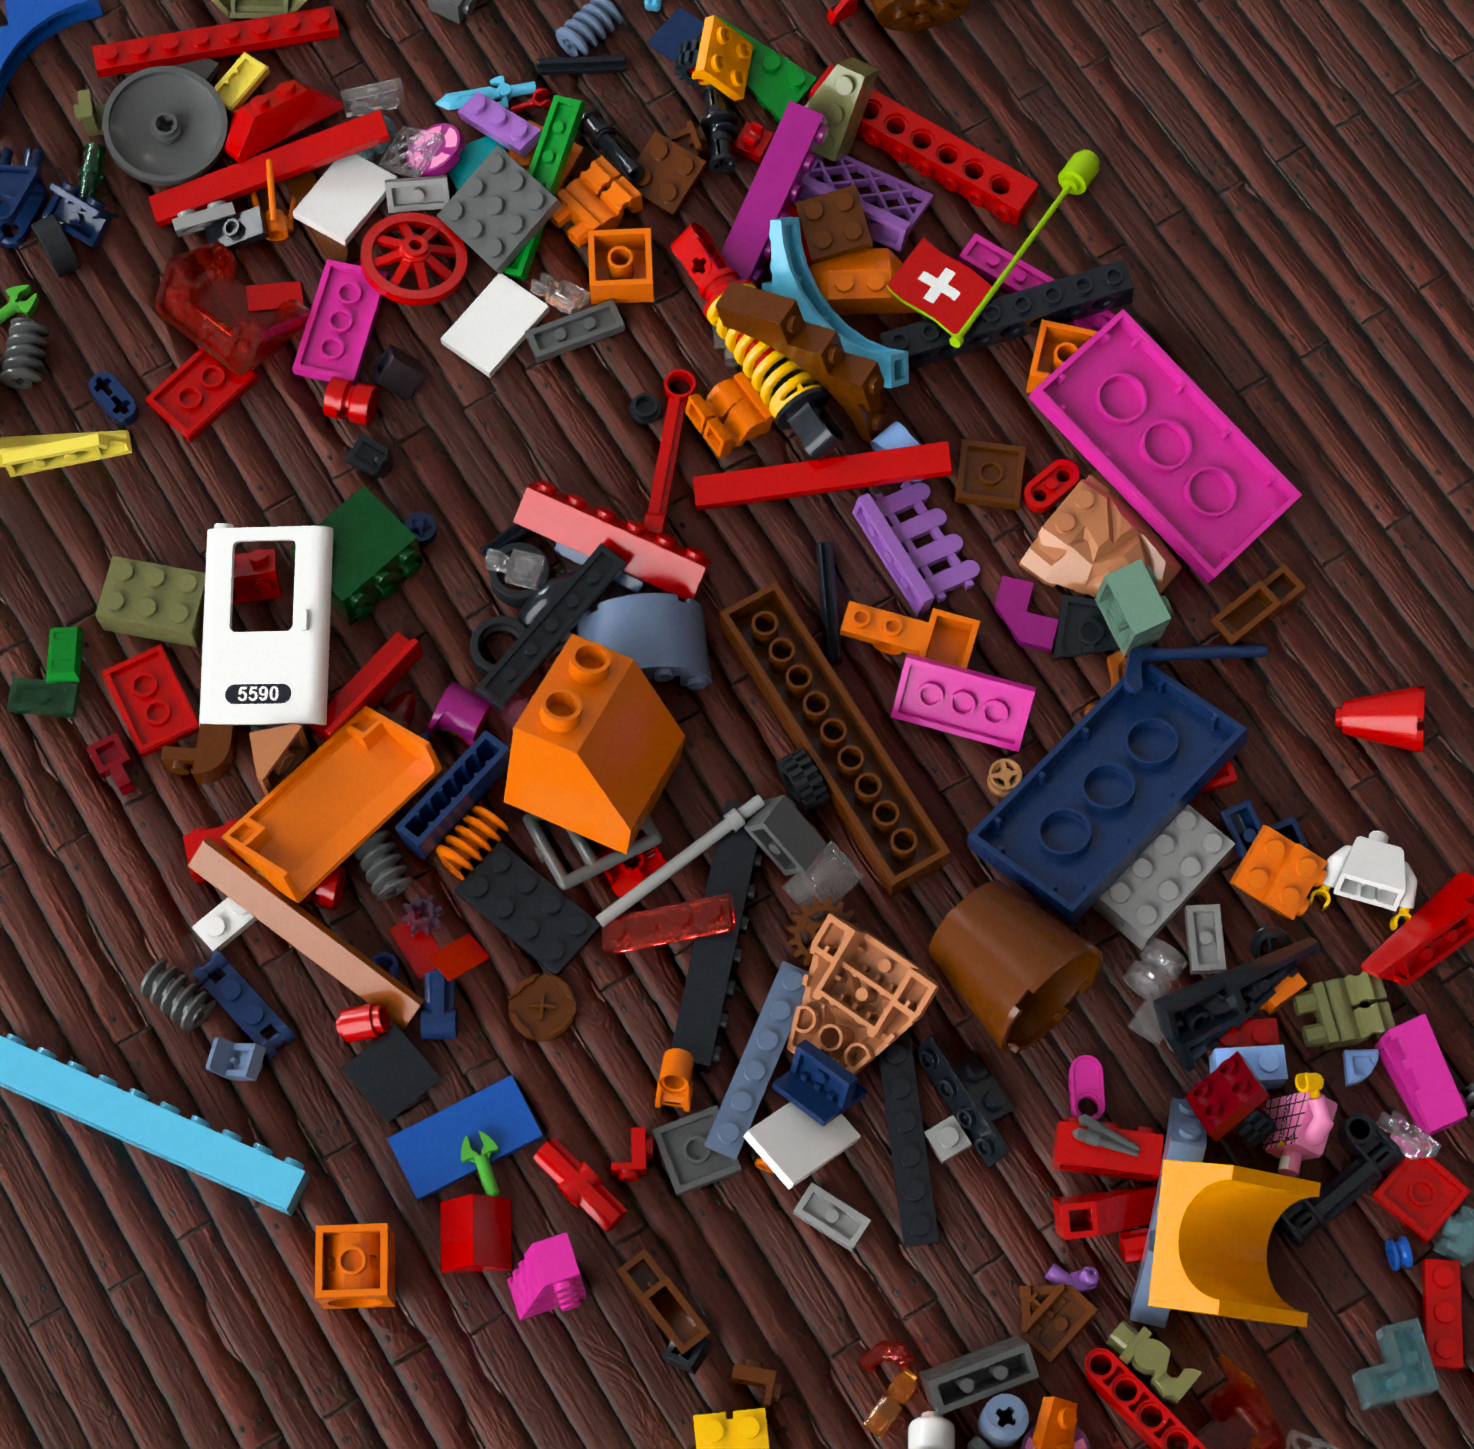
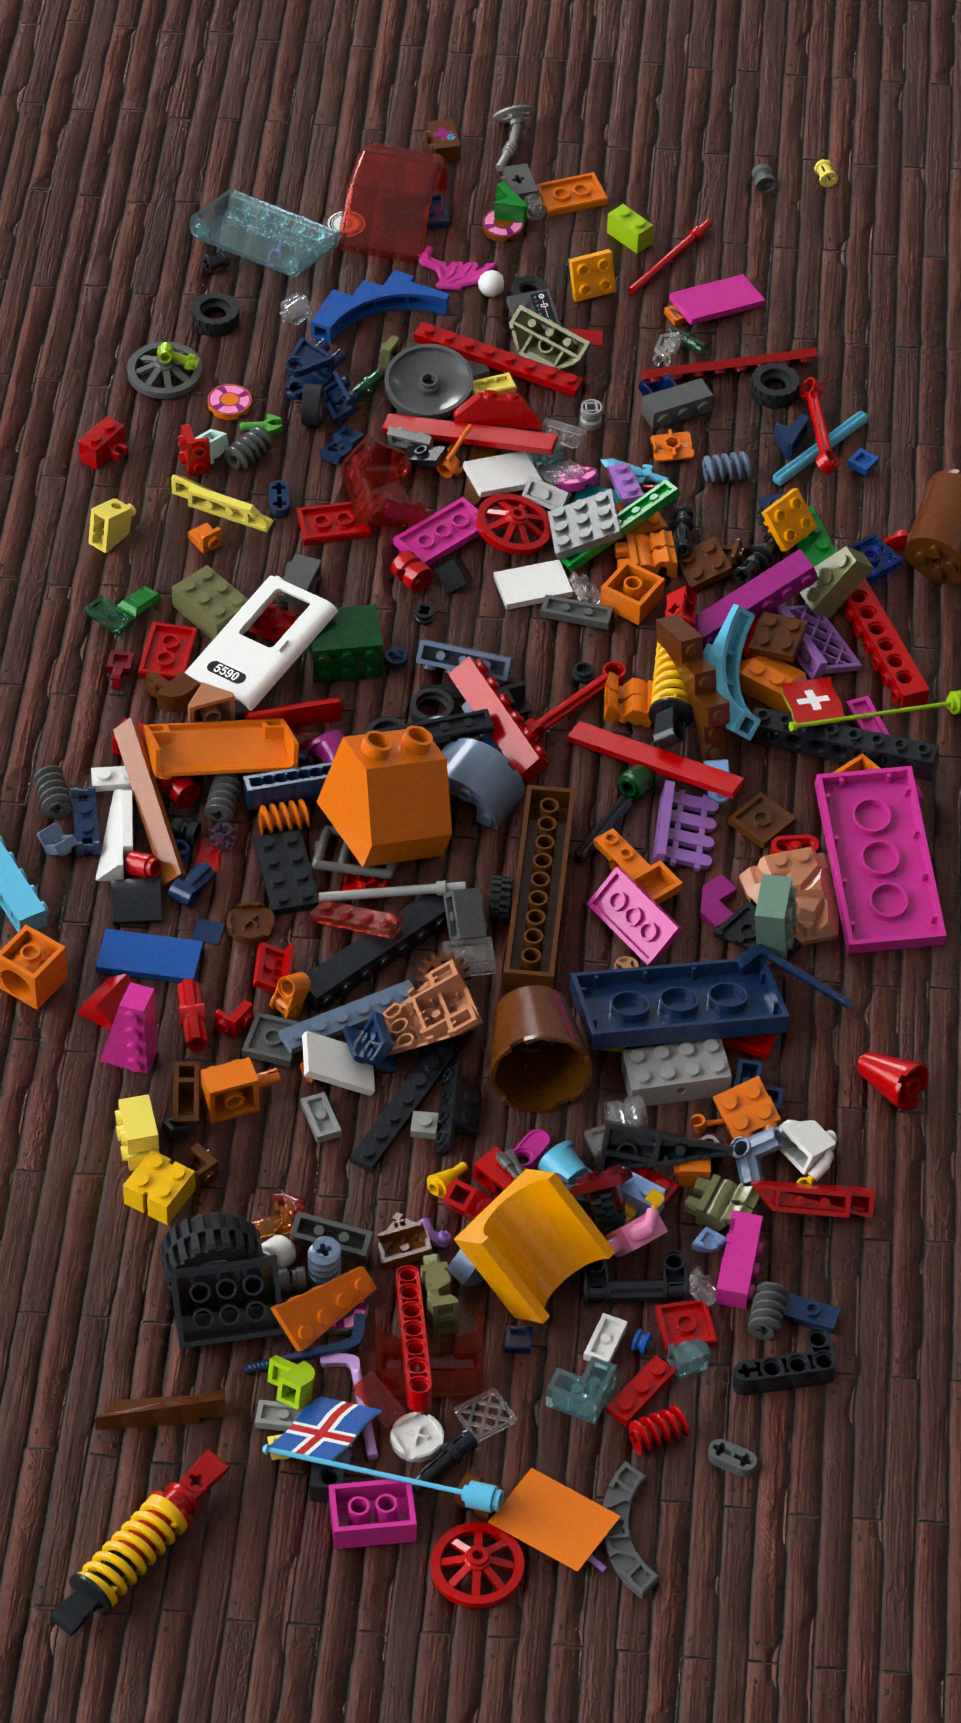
camera: 35 degrees right, 20 degrees down
red sticker [246,281,304,311] -> none
black plate [344,432,393,479] -> none
red sticker [428,933,490,981] -> none
bright green bar [461,1131,500,1197] -> none
clear plate [485,548,545,590] -> none
black axle [536,55,627,75] -> none
light grey plate [1184,904,1226,975] -> none
reddish brown slope [1210,564,1306,646] -> none
none -> white wedge [96,789,133,881]
none -> light yellow piece [115,1094,159,1171]
none -> black wheel [171,816,202,845]
none -> orange bracket [188,522,222,554]
none -> dark blue sticker [191,918,225,945]
none -> orange brick [200,1057,281,1124]
none -> red bracket [253,942,296,994]
none -> dark grey brick [280,553,322,607]
none -> dark blue slope [319,426,364,466]
none -> black bush [414,603,435,626]
none -> sand blue brick [416,639,515,685]
none -> yellow cone [427,1162,468,1198]
none -> black panel [498,681,531,716]
none -> clear blue tile [504,1325,533,1354]
none -> medium azure hat [538,1140,592,1185]
none -> light grey wheel [580,399,603,430]
none -> white plate [583,1313,628,1368]
none -> dark green head [619,765,654,800]
none -> orange piece [650,429,694,463]
none -> orange hand [691,1114,725,1134]
none -> sand blue piece [730,1126,785,1187]
none -> clear blue plate [848,533,903,584]

